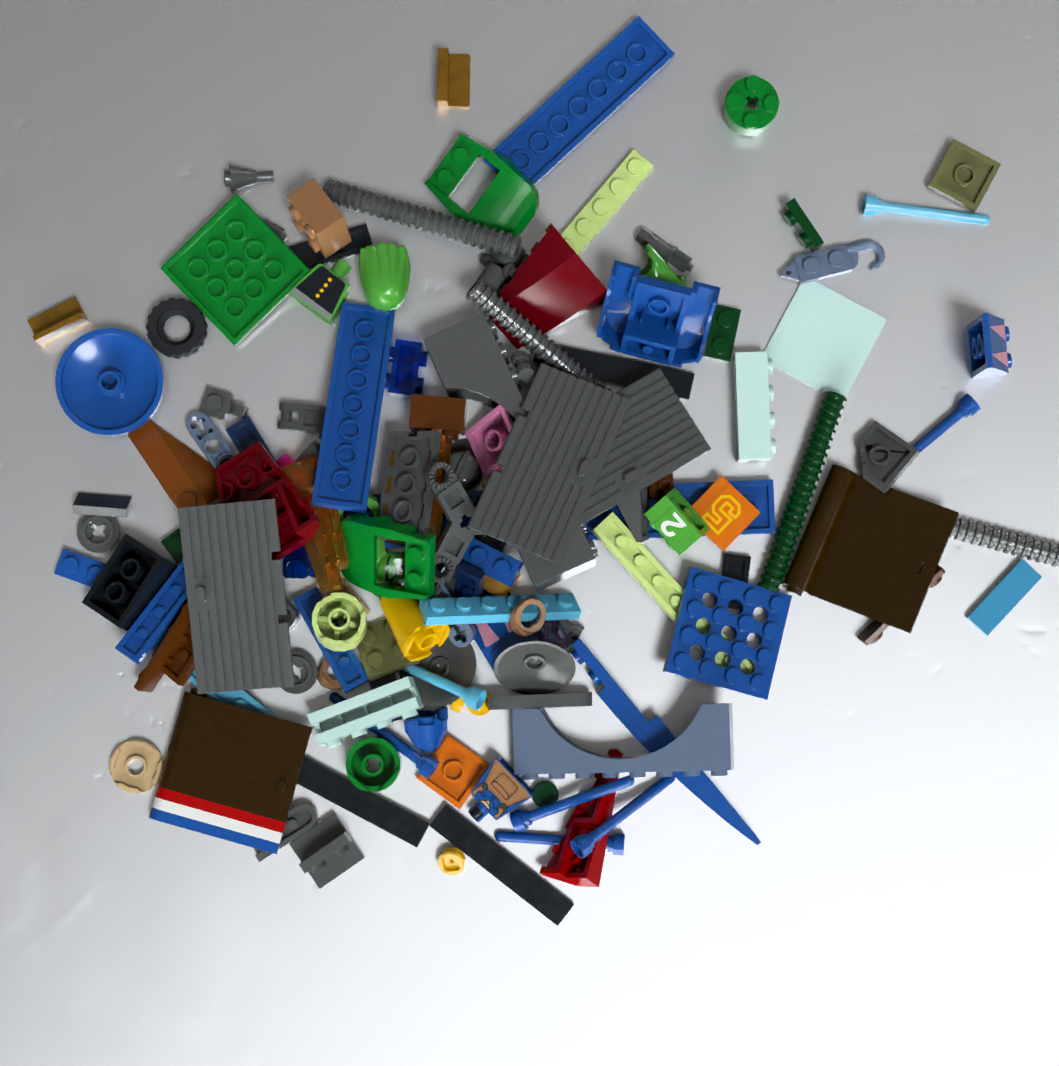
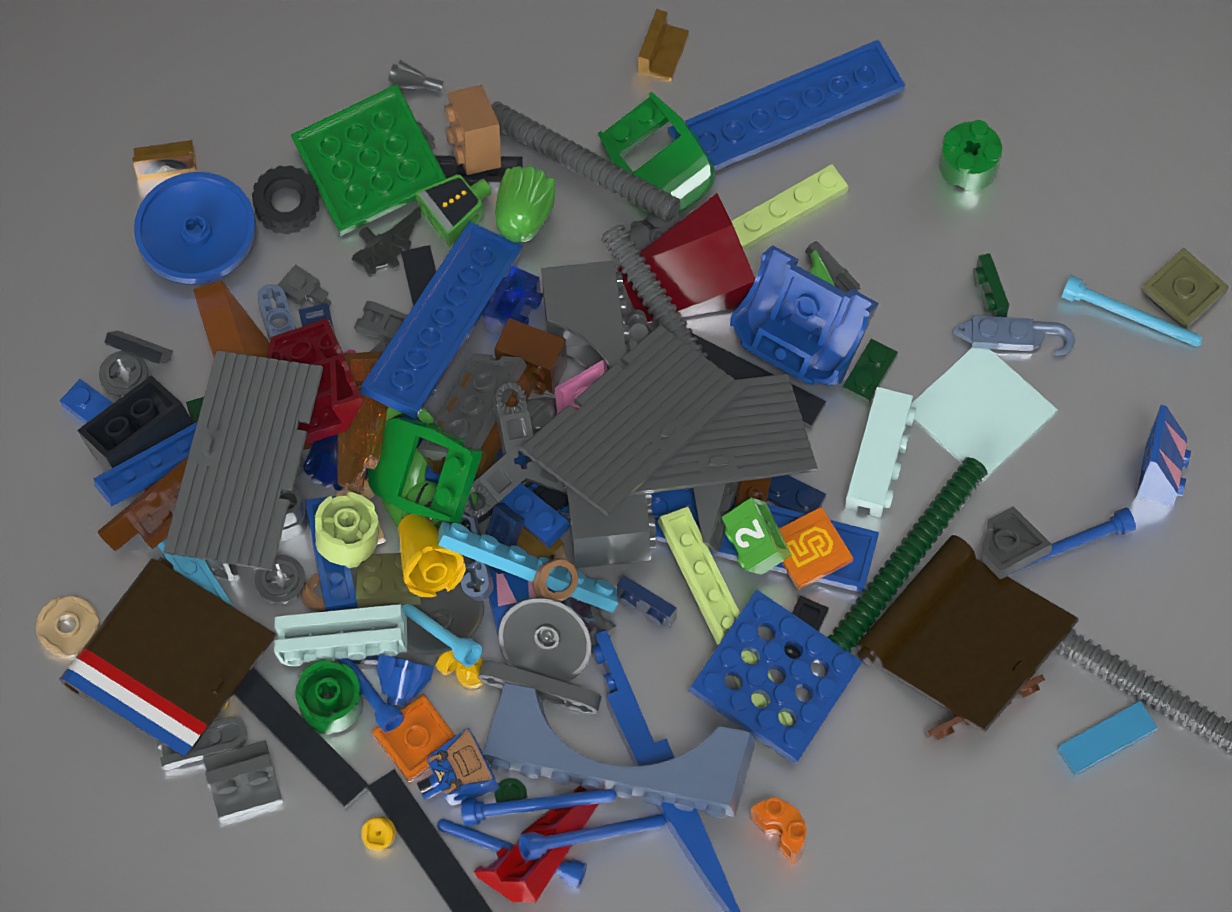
camera: 20 degrees right, 20 degrees down
none -> pearl dark grey piece [351,206,421,277]
none -> black tile [401,245,436,306]
none -> dark blue plate [617,575,677,629]
none -> orange cylinder [750,797,807,865]
none -> dark blue plate [767,475,827,514]

